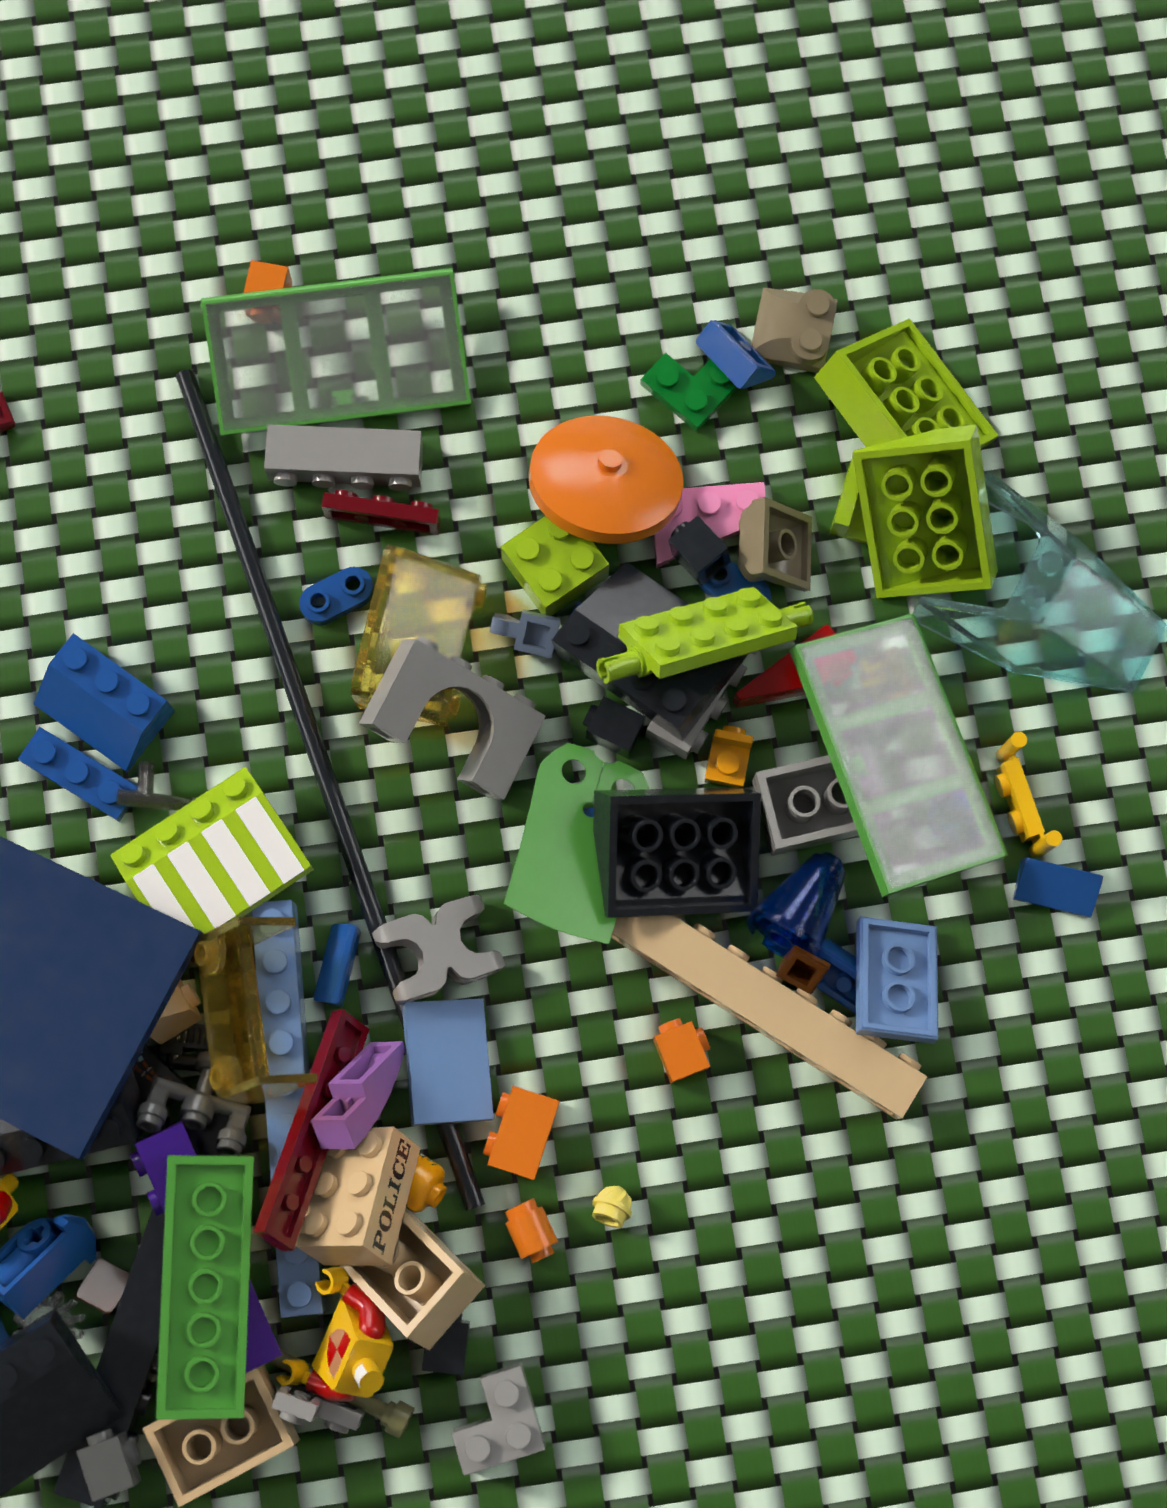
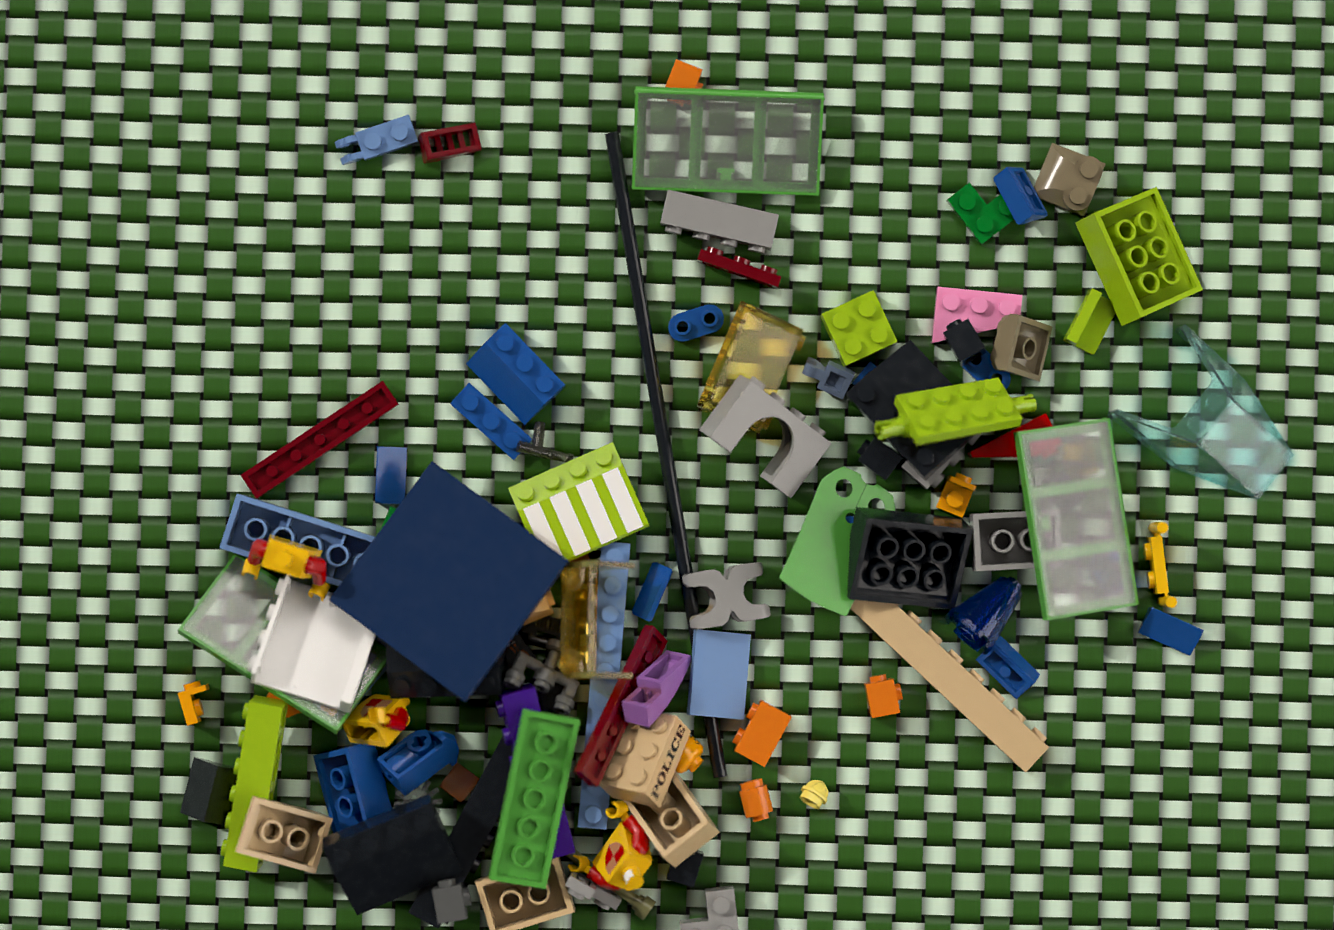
camera: 10 degrees right, 10 degrees up
orange dish [529,416,683,544] -> none
reddish brown slope [776,945,831,995] -> none
lime slope [852,424,998,598] -> none
medium blue tile [856,916,938,1044] -> none

